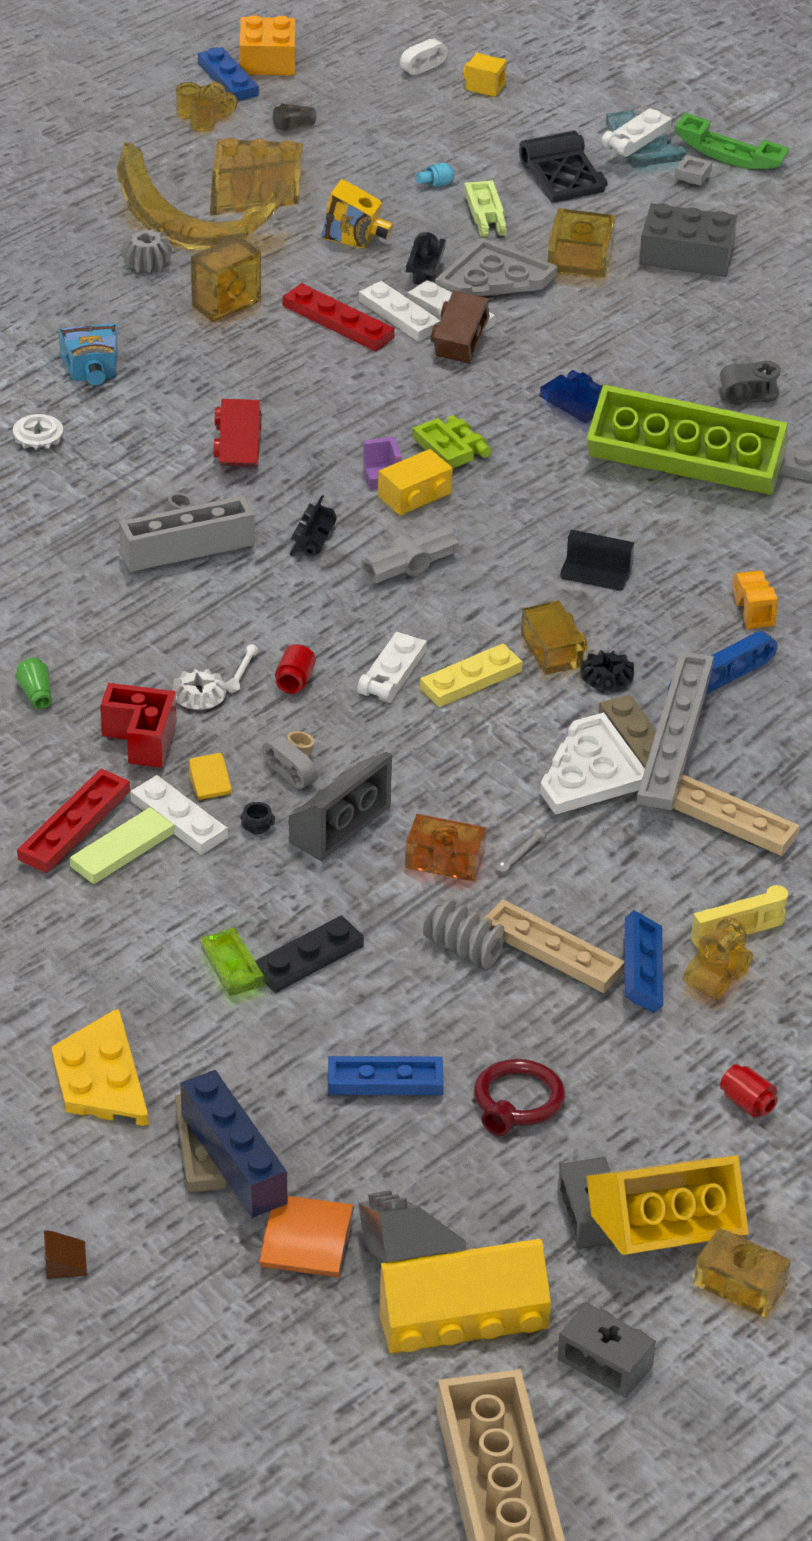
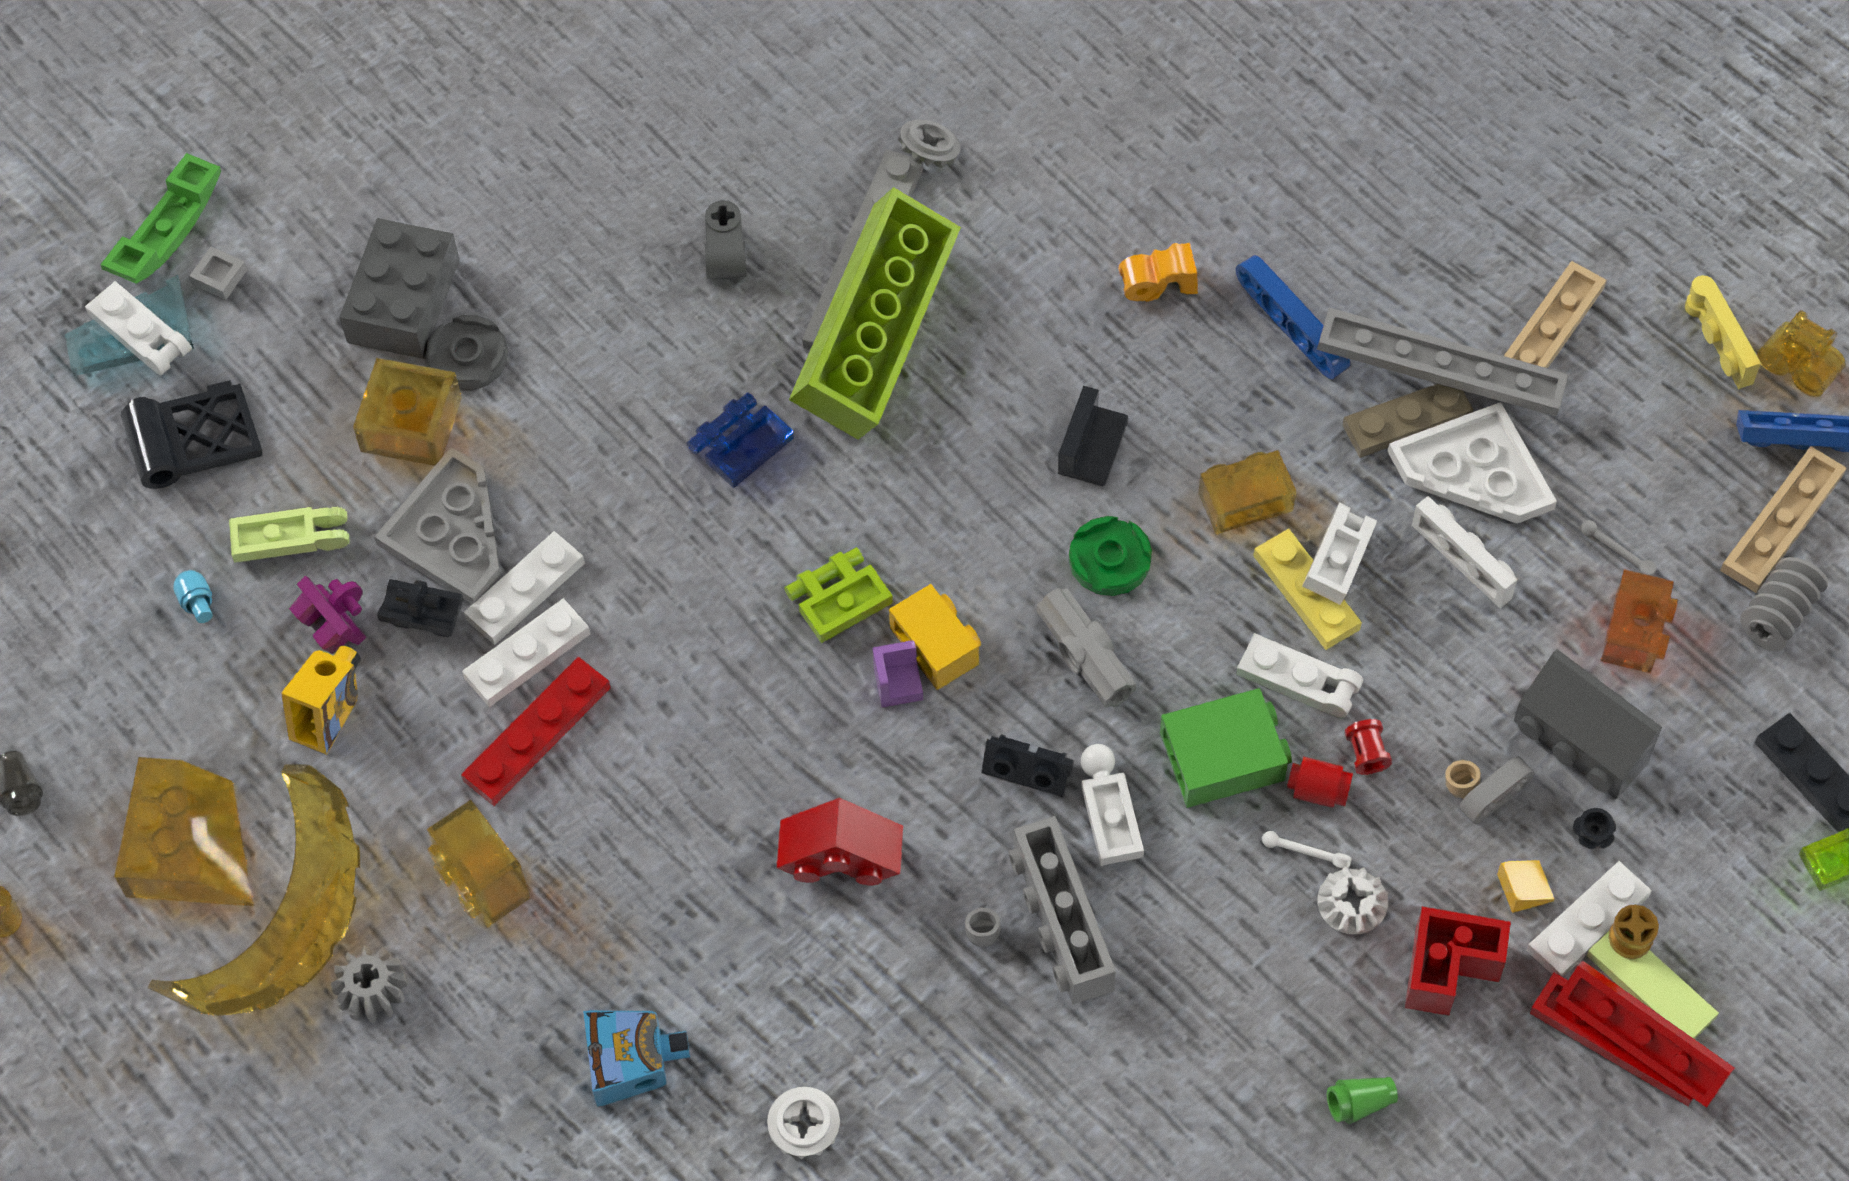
camera: 85 degrees left, 20 degrees up
reddish brown brick [431,290,490,364] -> none
black gear [580,649,634,691] -> none
none -> magenta hips [289,576,367,654]
none -> dark grey tile [426,315,508,390]
none -> green tile [1068,516,1152,596]
none -> white plate [1081,744,1144,866]
none -> bright green brick [1160,688,1292,808]
none -> white plate [1302,502,1377,605]
none -> red bush [1344,719,1392,775]
none -> white plate [1412,496,1518,609]
none -> red plate [1555,961,1735,1108]
none -> pearl gold wheel [1608,904,1659,959]

